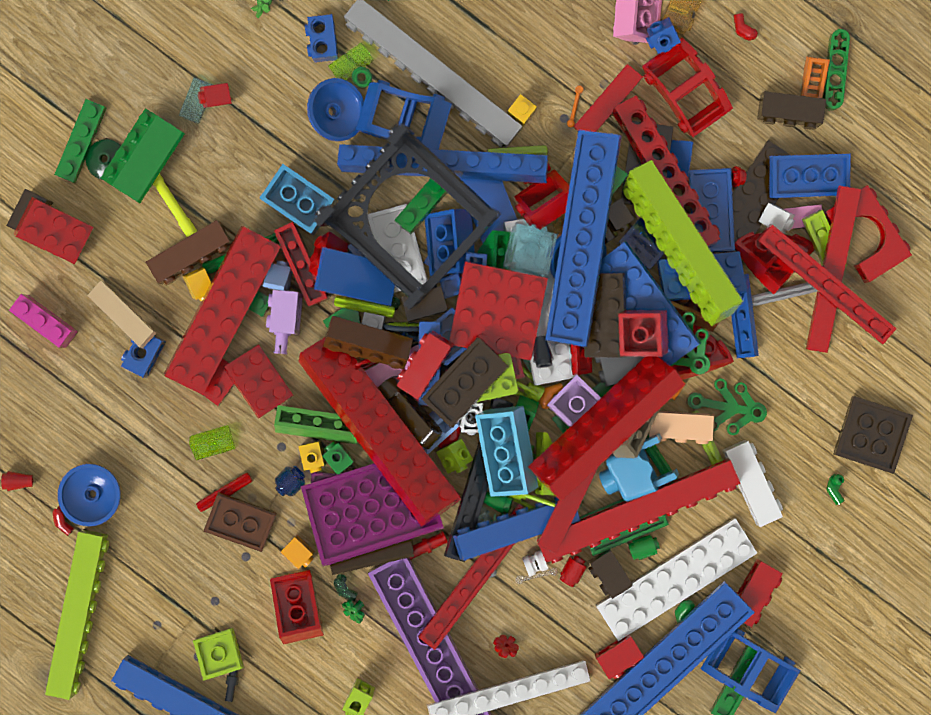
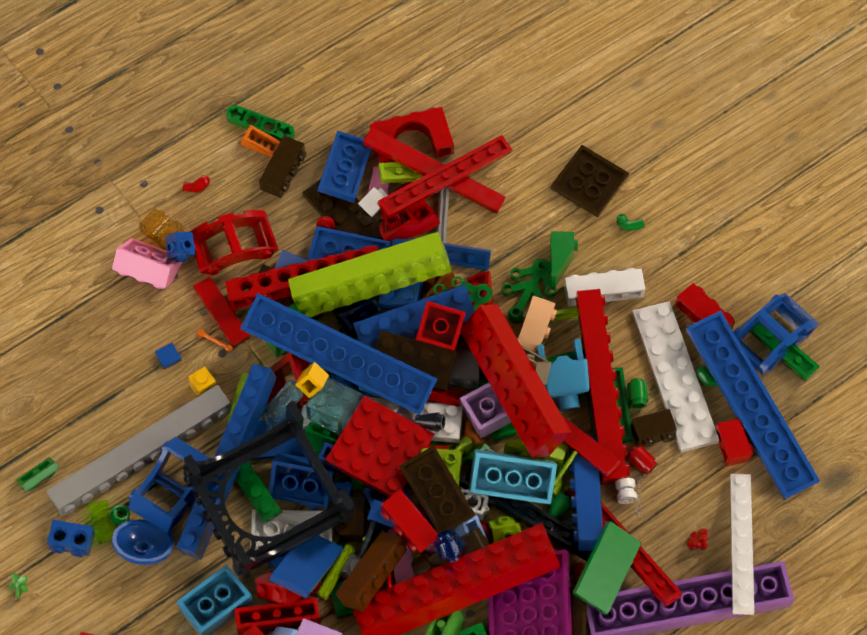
camera: 75 degrees left, 25 degrees down
none -> blue tile [155,343,182,370]
none -> clear light blue plate [261,380,303,430]
none -> yellow brick [295,362,329,398]
none -> clear blue head [434,530,464,563]
none -> green slope [550,231,578,288]
none -> green tile [573,521,641,614]

